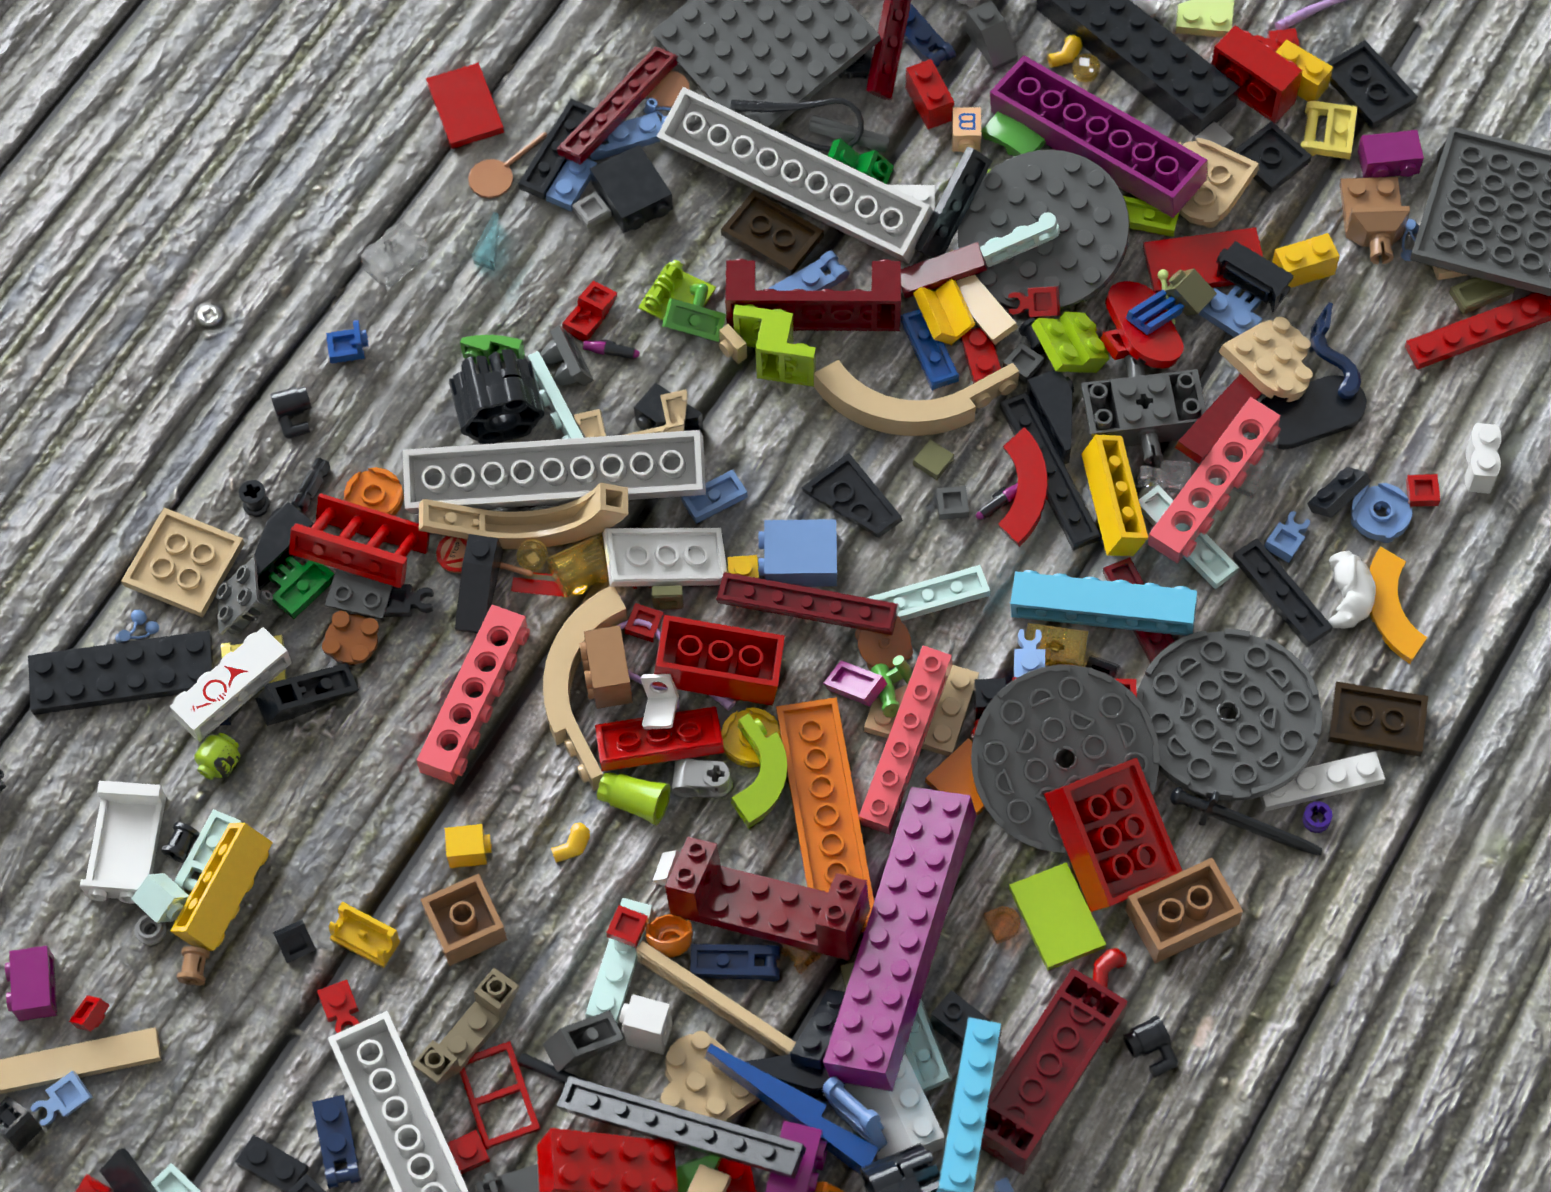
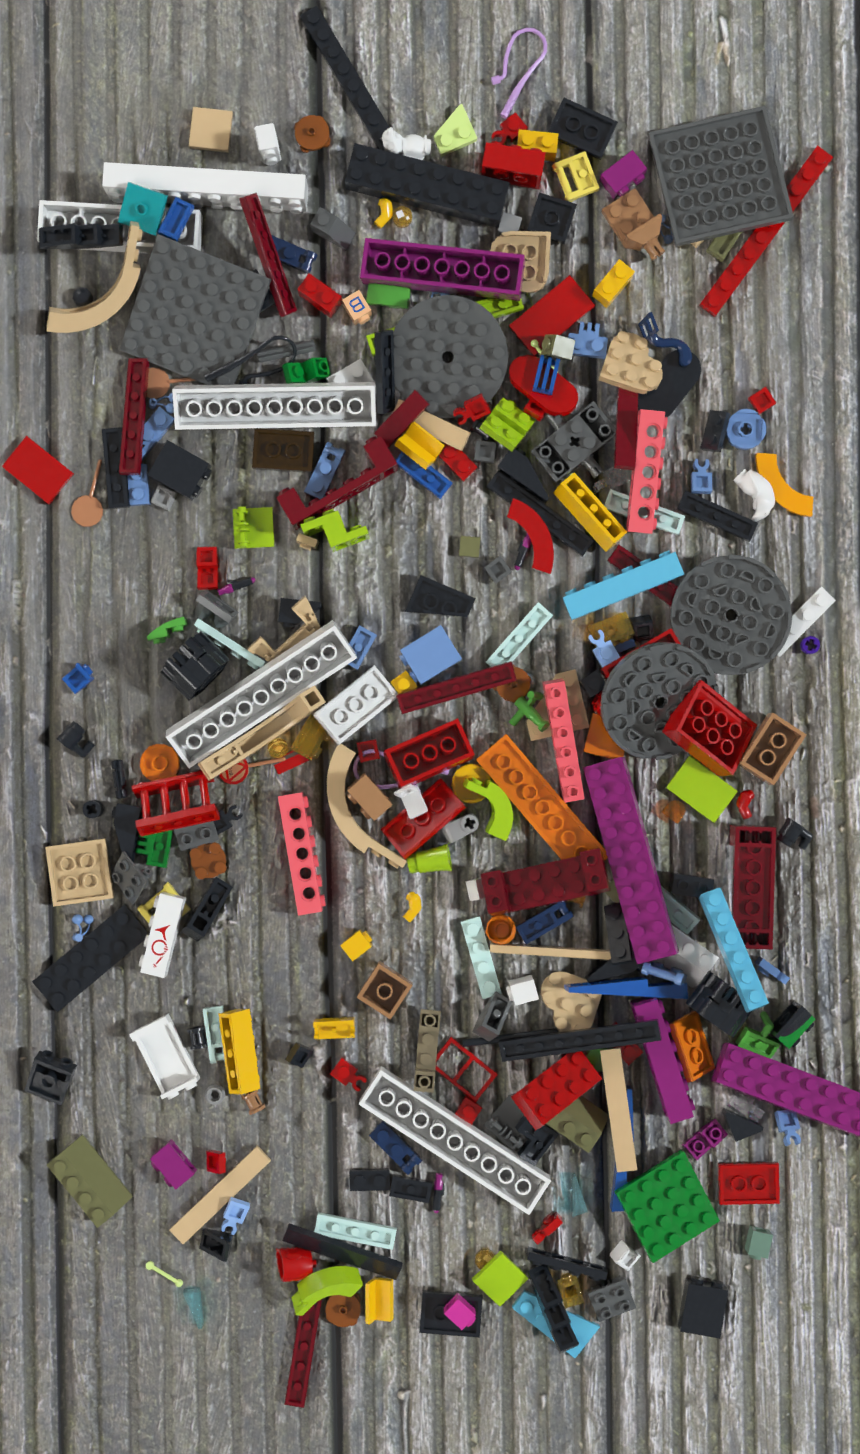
camera: 35 degrees left, 25 degrees up
light aqua brick [131,873,189,923] -> none
lime head [194,733,240,780] -> none
clear brick [360,220,429,291] -> none
black slope [455,534,503,634] -> none
clear light blue piece [472,212,500,271] -> none
red plate [606,905,649,948] -> none
olive tile [652,585,684,610] -> none
bright green plate [662,284,726,342] -> none
tan arch [814,360,1019,436] -> none
tile [823,660,888,707] -> none
light aqua plate [980,212,1060,268] -> none
black sword [1170,787,1322,856] -> none
black window [1216,241,1294,313] -> none
dark brown plate [1328,681,1428,757] -> none
white brick [1465,423,1501,494] -> none

